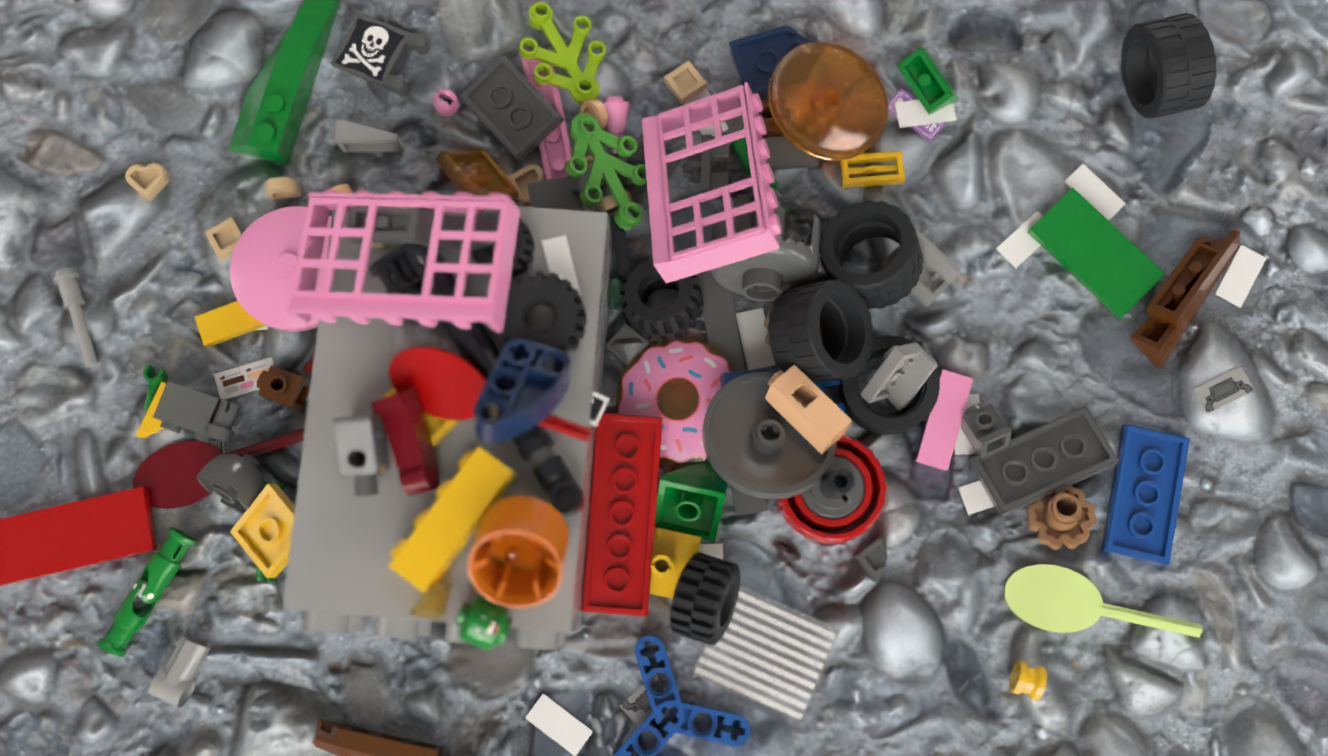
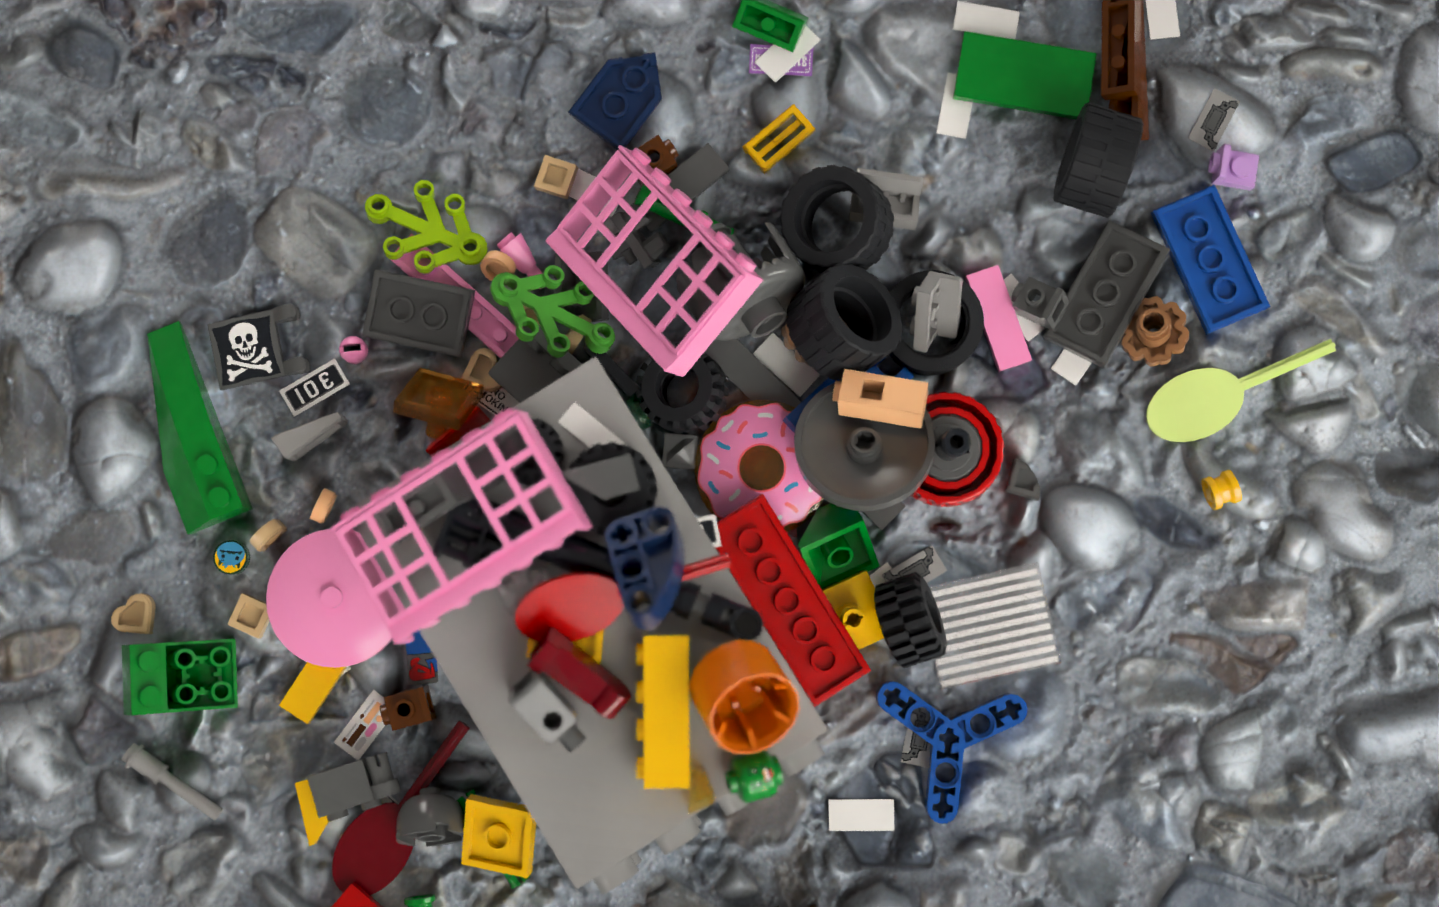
camera: 40 degrees left, 5 degrees up
green hand [143,365,168,411] -> none
clear orange dish [768,42,888,161] -> none
none -> green slope [122,638,238,715]
none -> tile [213,540,250,575]
none -> sticker [279,358,350,417]
none -> dark grey tile [563,454,640,500]
none -> sticker [882,546,947,583]
none -> black tyre [1053,102,1143,218]
none -> lavender bracket [1208,144,1259,191]

